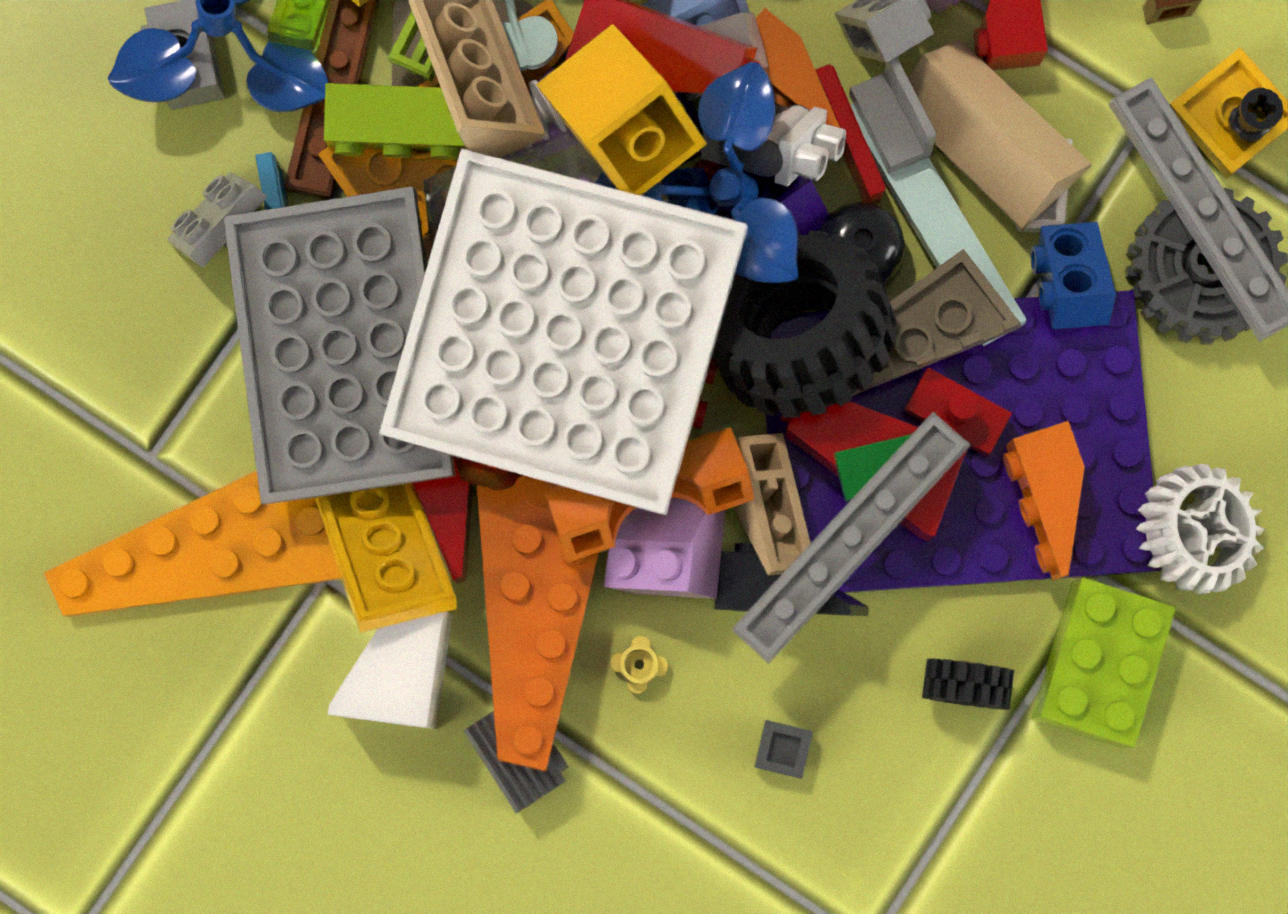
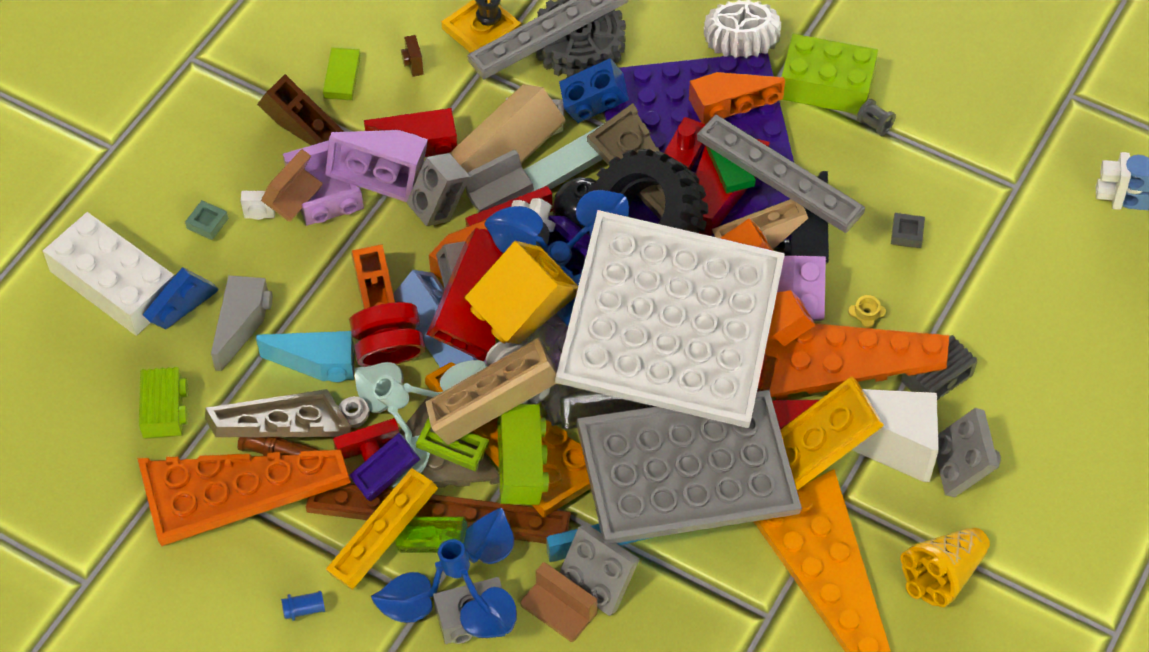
camera: 95 degrees left, 25 degrees down
black tyre [922,658,1014,710] -> none
none -> medium nougat panel [521,562,597,642]
none -> dark grey bush [857,99,896,136]
none -> yellow cone [900,528,990,608]
none -> light grey plate [936,408,1001,497]

